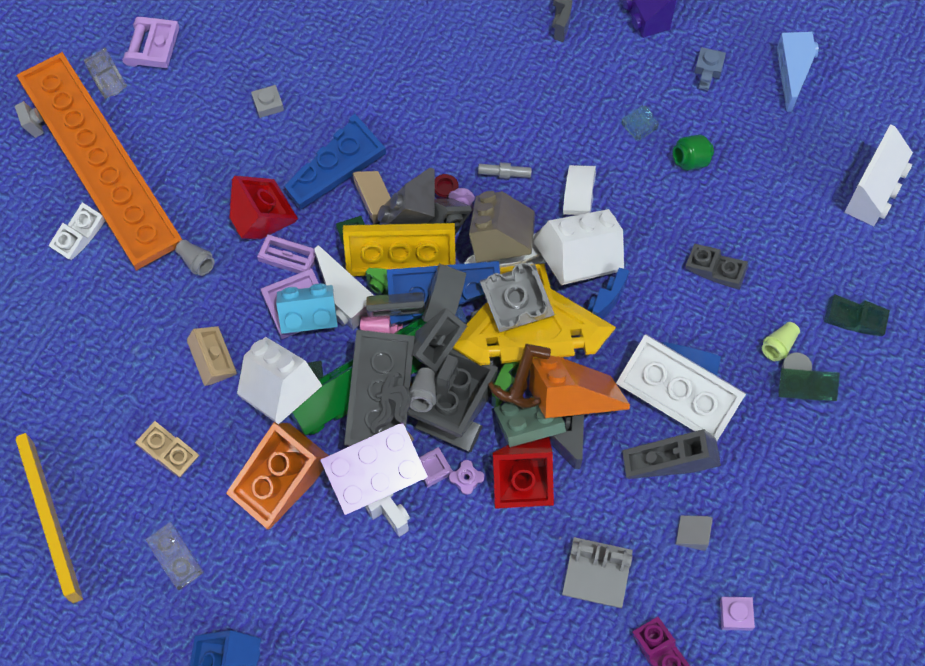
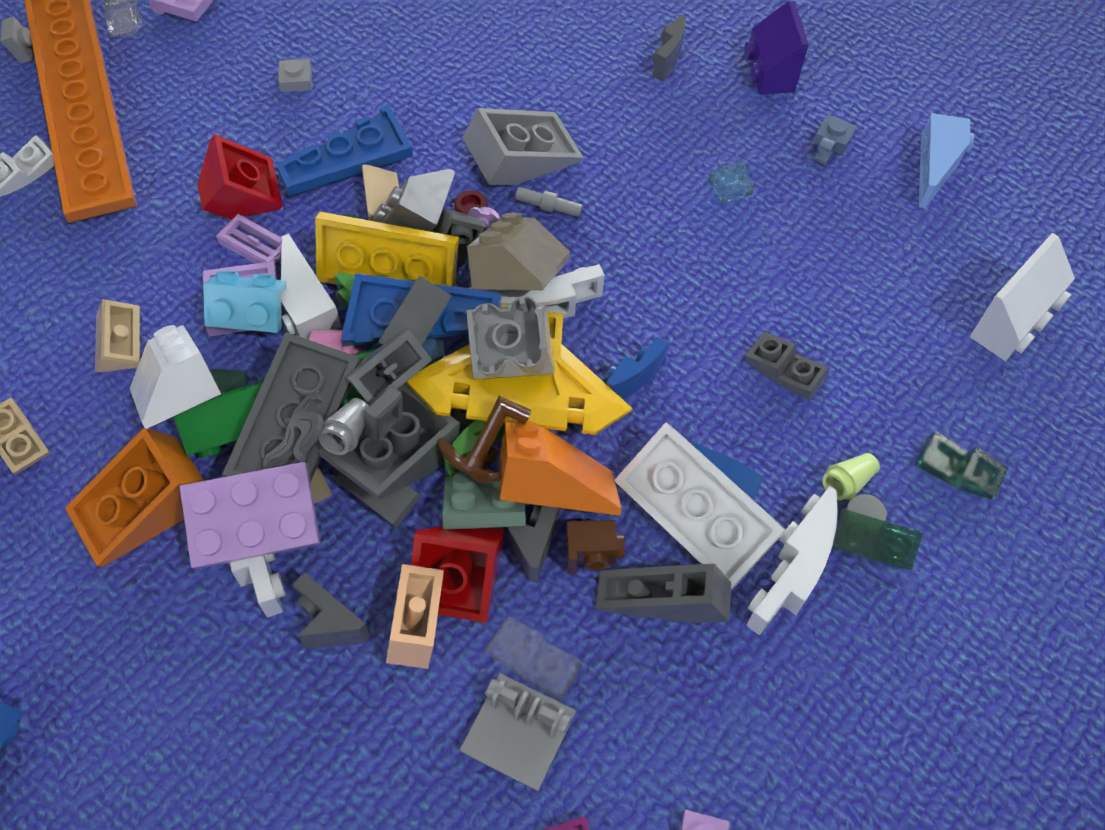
camera: 10 degrees right, 5 degrees down
light grey cone [175,240,215,276] -> none
dark grey slope [366,292,425,317] -> none
lavender tile [419,447,453,488] -> none
lavender plate [449,460,484,495] -> none
white slope [533,209,624,285] -> none
white slope [563,165,596,215] -> none
green head [672,134,714,171] -> none
light grey slope [676,515,713,551] -> none
none -> dark grey slope [292,573,370,649]
none -> light nougat slope [386,564,444,669]
none -> light grey slope [462,108,584,185]
none -> clear slope [485,616,583,702]
none -> reddish brown brick [566,520,625,574]
none -> white slope [746,486,838,635]

